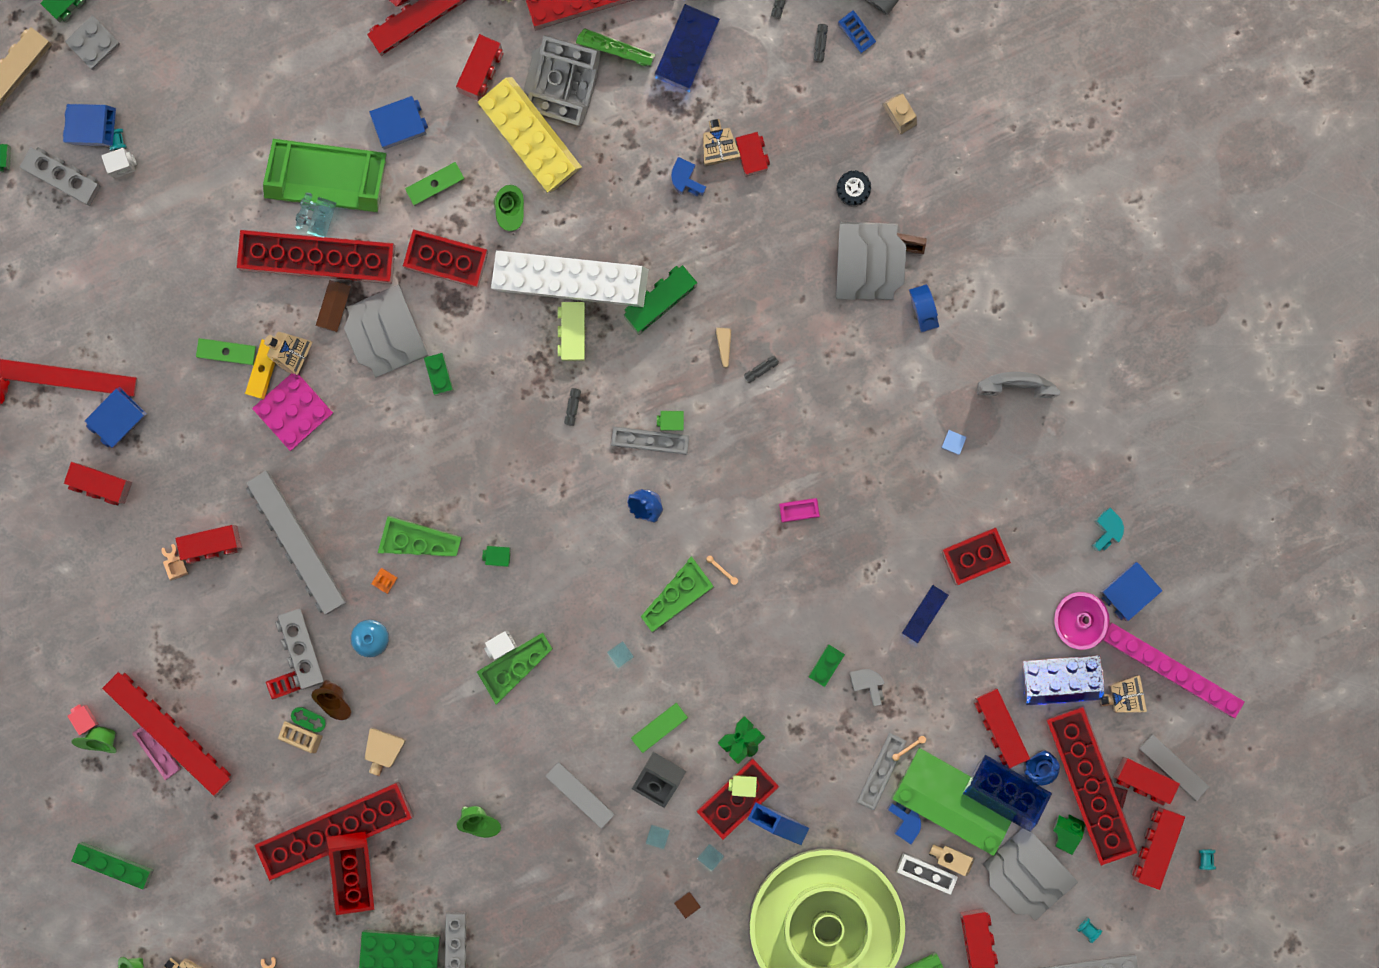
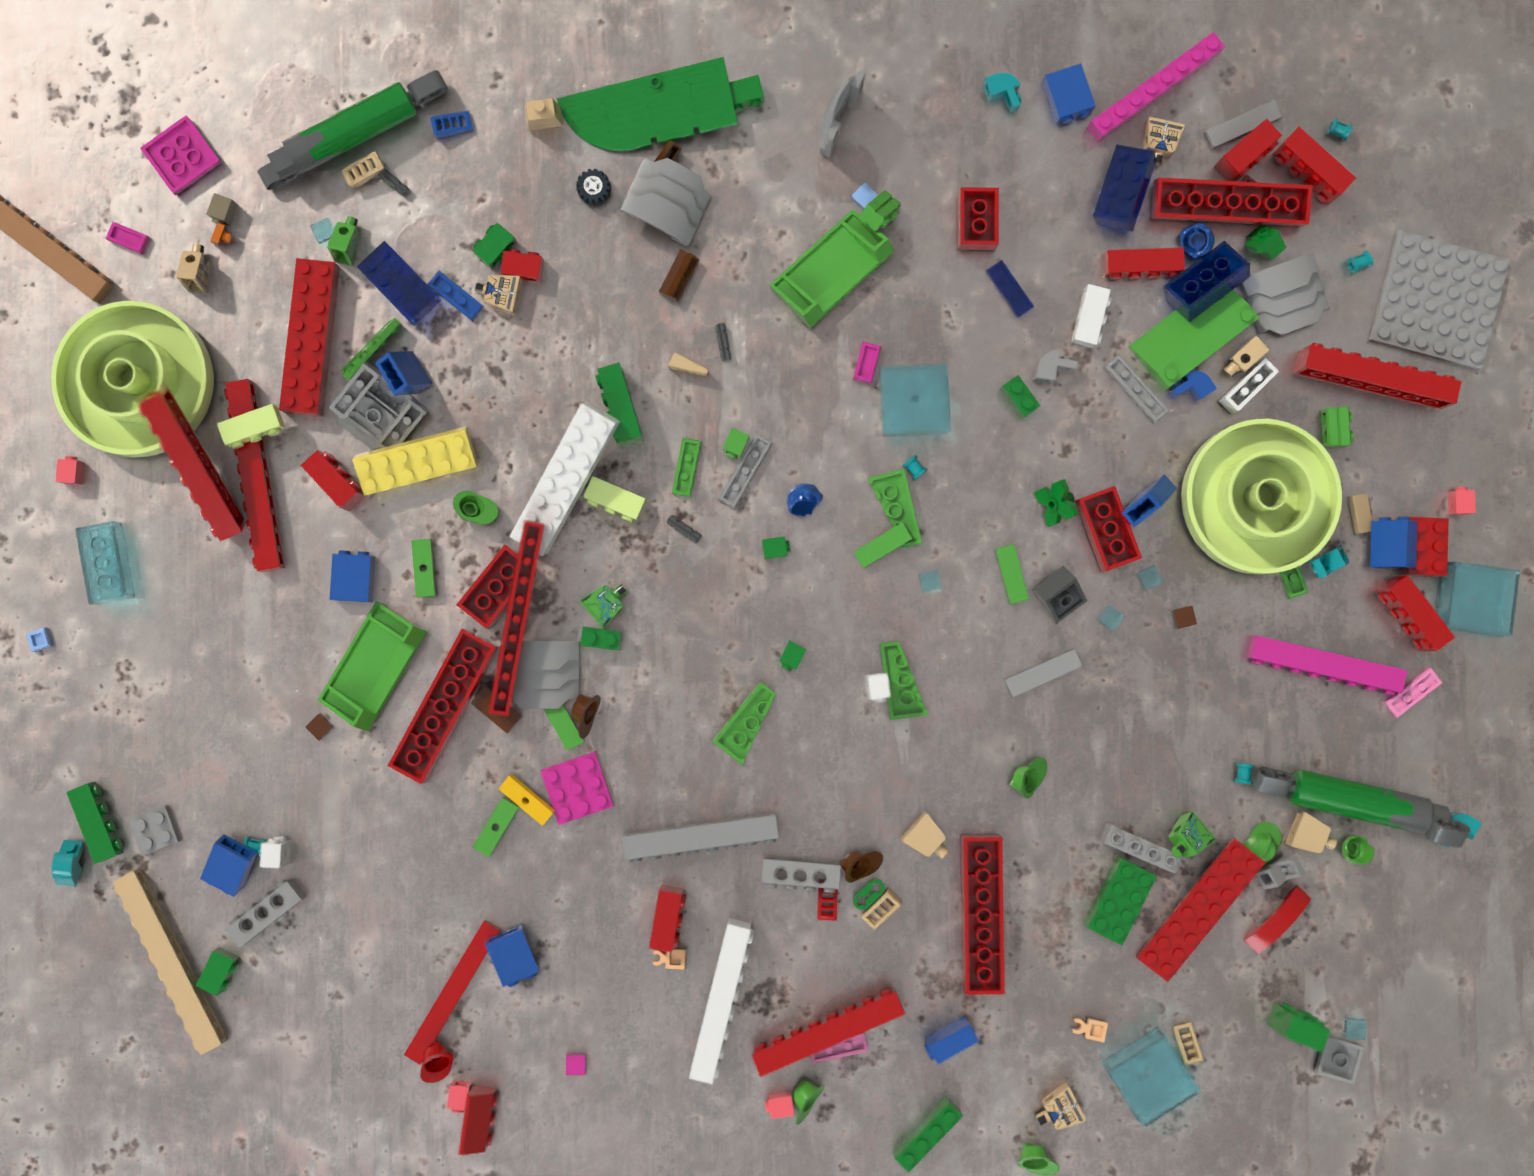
camera: 65 degrees left, 0 degrees up
red brick [63,462,132,506] -> none
tan torso [264,332,313,375] -> none
clear light blue plate [295,193,337,237] -> none
red brick [326,832,375,915] -> none
dark azure cylinder [351,619,389,658] -> none
orange tile [371,568,398,594] -> none
blue brick [671,157,706,197] -> none
light nougat hinge [706,556,738,585] -> none
yellowish green brick [728,775,757,797] -> none
dark grey axle [814,24,828,62] -> none
light nougat hinge [892,736,926,761] -> none
blue brick [909,284,939,332] -> none
dark pink dish [1054,592,1110,650] -> none
none -> reddish brown tile [305,713,334,741]
none -> blue brick [375,351,432,396]
none -> blue tile [427,270,484,321]
none -> green brick [472,222,517,270]
none -> red brick [488,519,544,716]
none -> bright green tile [543,704,584,751]
none -> green door [557,57,738,151]
none -> dark pink tile [566,1054,586,1075]
none -> reddish brown piece [572,695,601,739]
none -> bright green torso [580,583,628,629]
none -> reddish brown piece [659,249,699,301]
none -> bright green tile [672,438,702,498]
none -> white brick [689,918,754,1084]
none -> green brick [729,75,764,113]
none -> green brick [762,536,791,560]
none -> bright green slope [769,209,894,328]
none -> bright green tile [854,522,913,568]
none -> bright green brick [859,190,901,231]
none -> clear light blue container [879,364,951,437]
none -> teal bush [902,455,928,480]
none -> blue brick [924,1016,979,1064]
none -> white brick [1071,284,1112,348]

